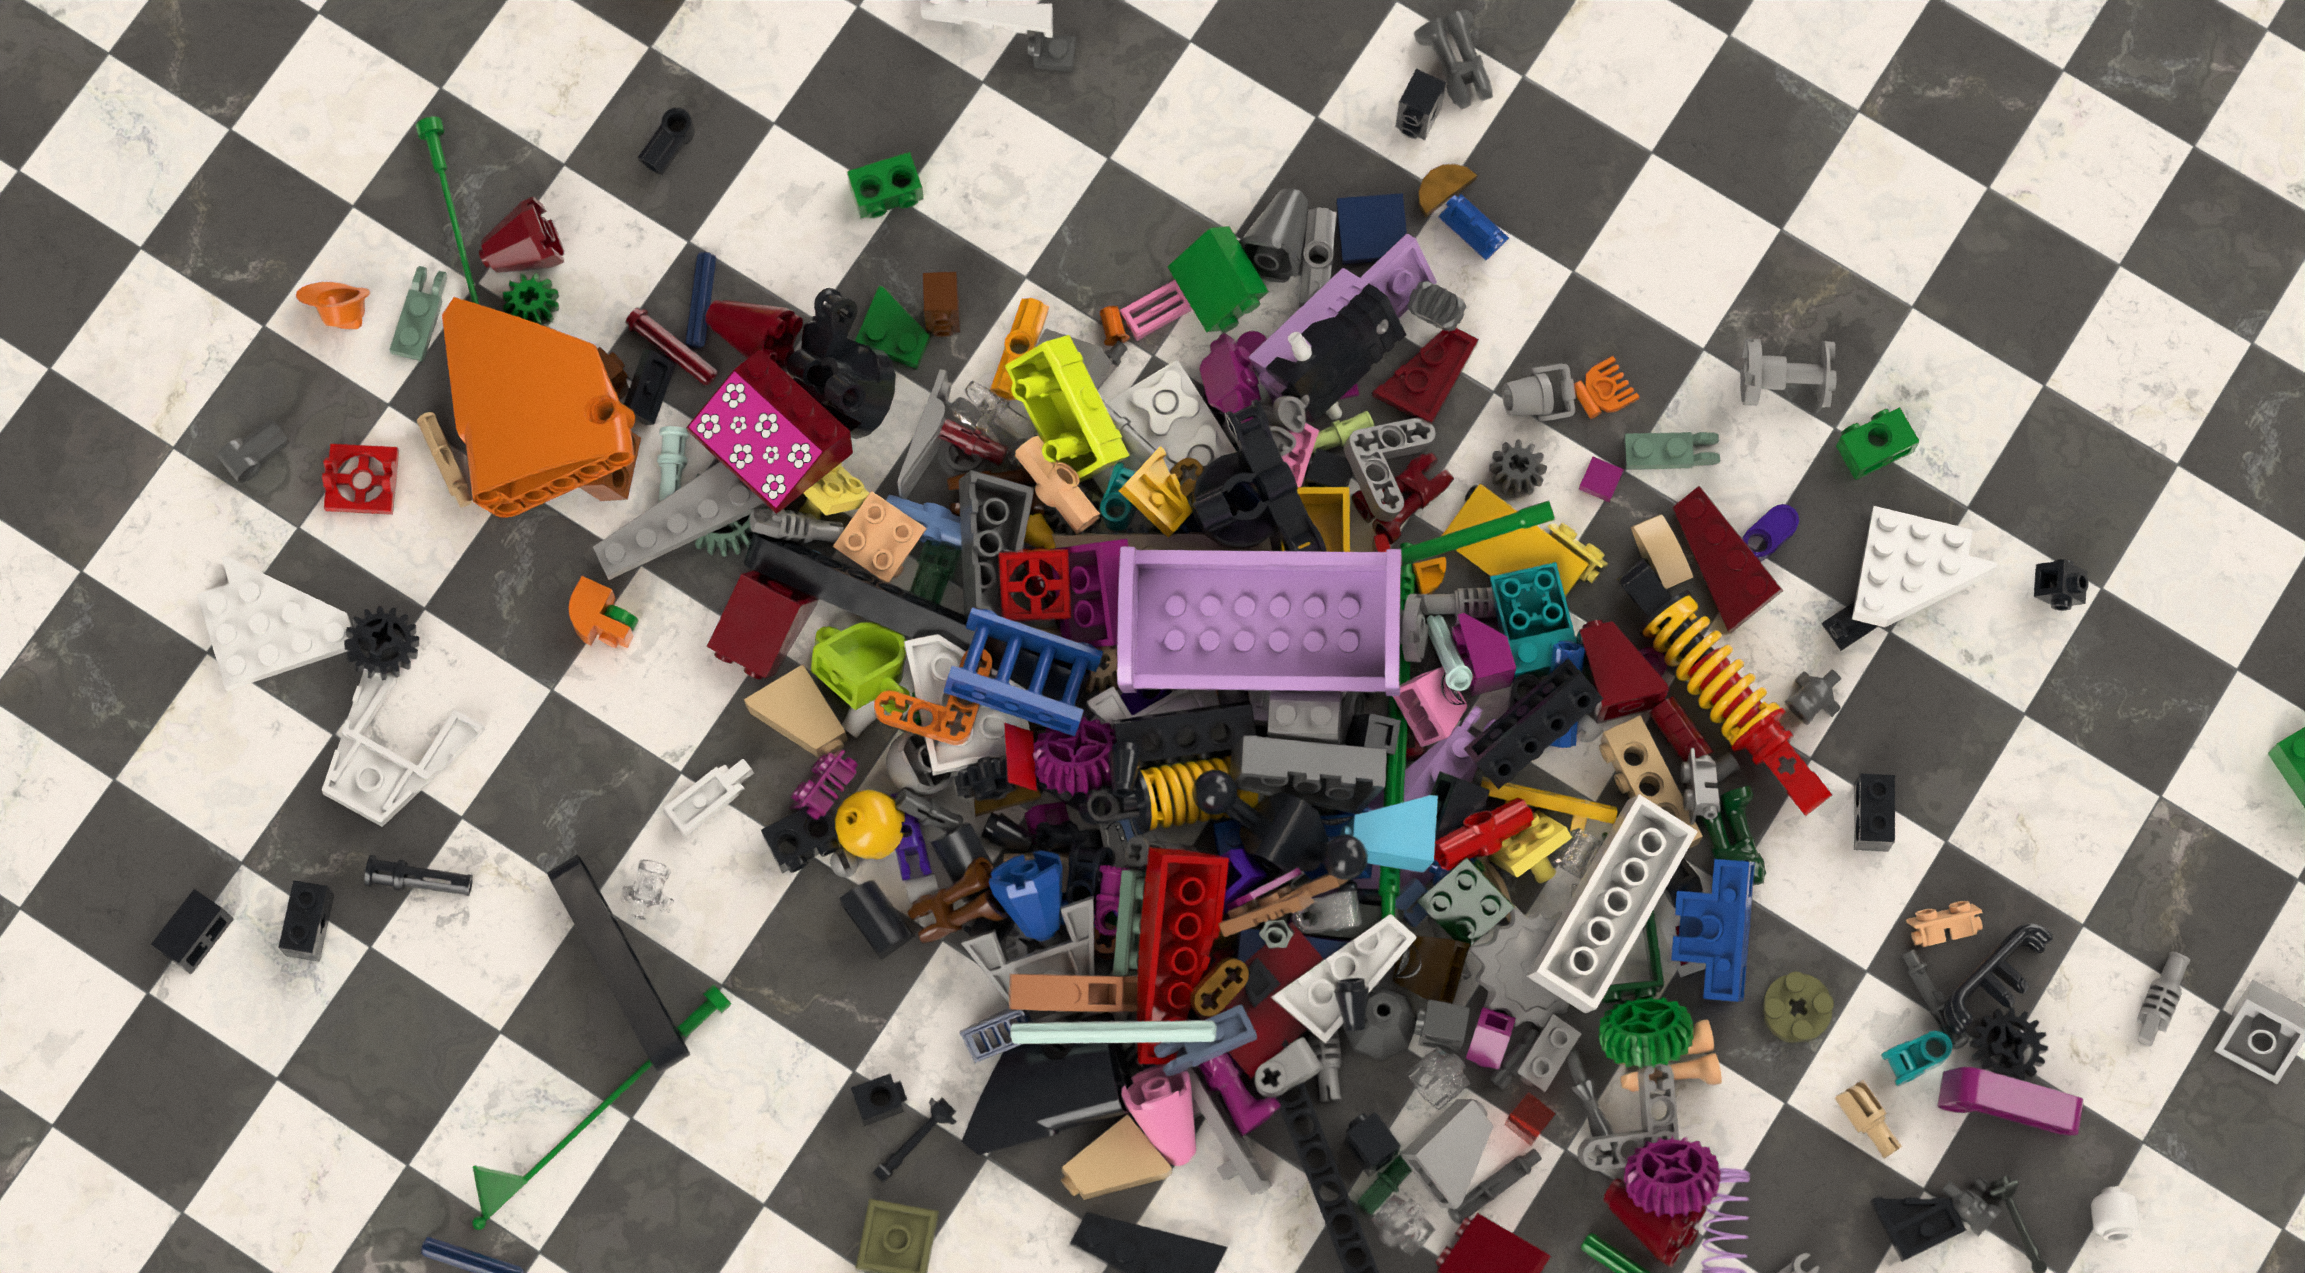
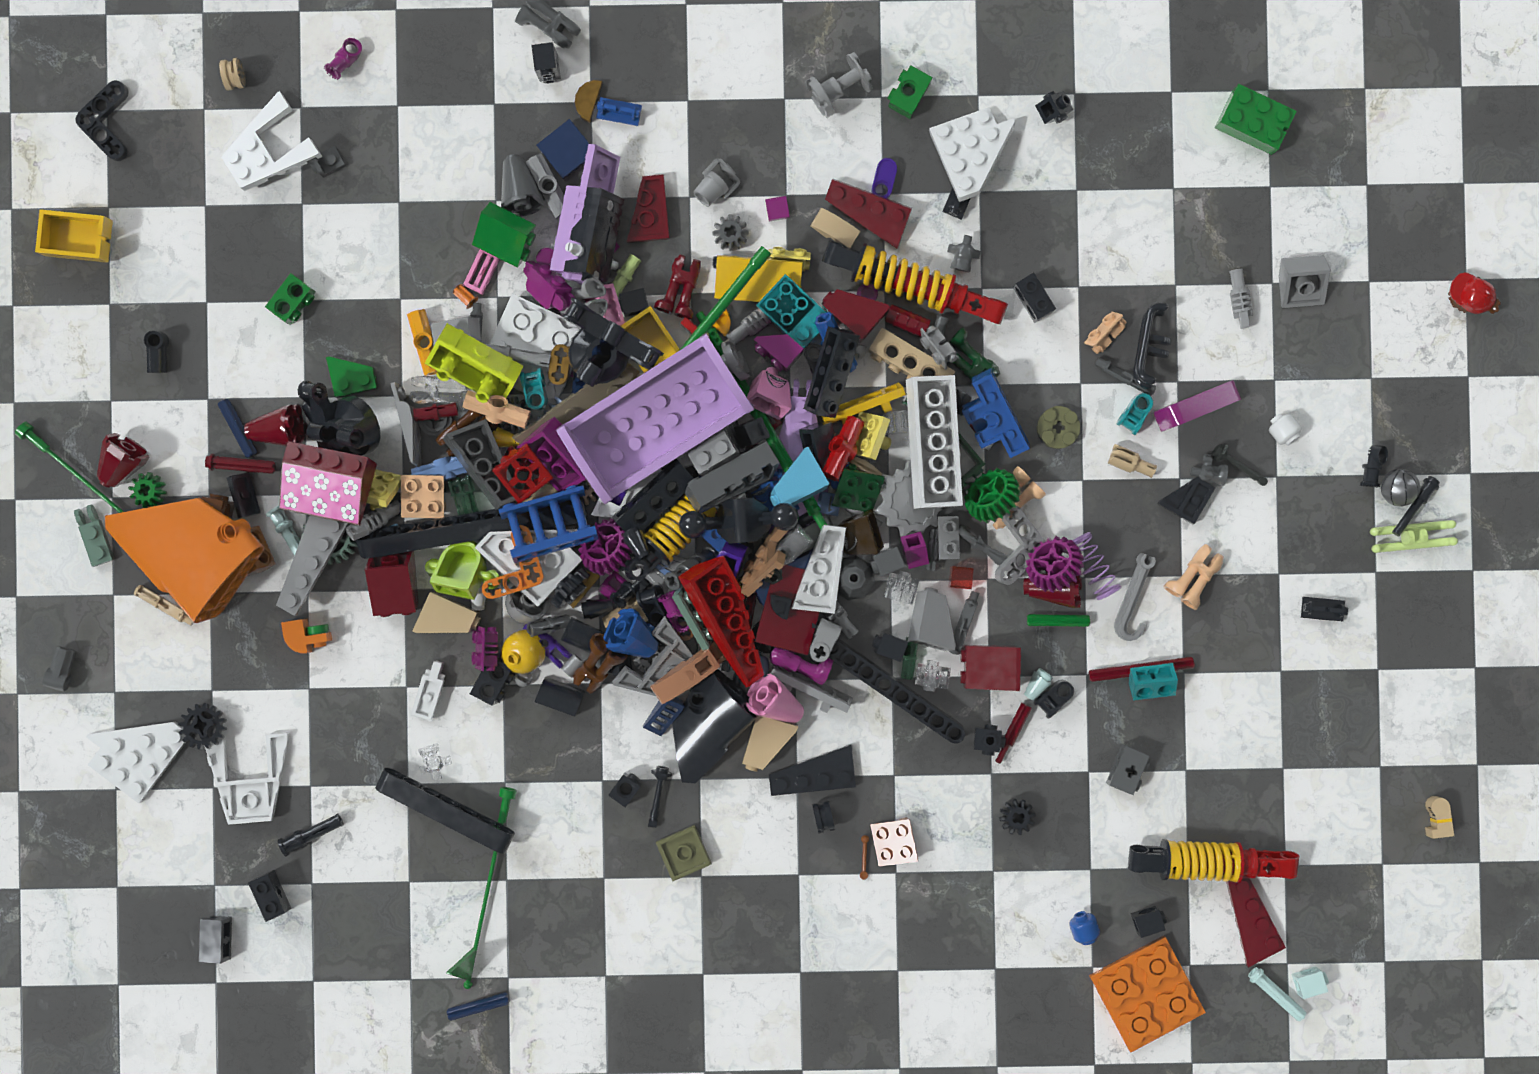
camera: 35 degrees left, 15 degrees up
orange piece [296,282,370,329] -> none
red piece [322,444,399,515] -> none
reddish brown brick [923,271,960,337] -> none
red sticker [1004,722,1037,791] -> none
light aqua axle [1010,1021,1217,1044] -> none
yellow wing [1119,446,1193,538] -> none
sand blue hinge [1154,1005,1257,1077] -> none
pearl gold beam [1190,957,1249,1017] -> none
magenta piece [1226,868,1302,910] -> none
black cone [1334,978,1369,1031] -> none
light grey beam [1344,418,1436,522] -> none
dark grey gear [1407,281,1467,331] -> none
light aqua axle [1426,615,1473,691] -> none
orange piece [1574,356,1639,419] -> none
sand green hinge [1624,432,1720,470] -> none
black gear [1970,1007,2048,1081] -> none

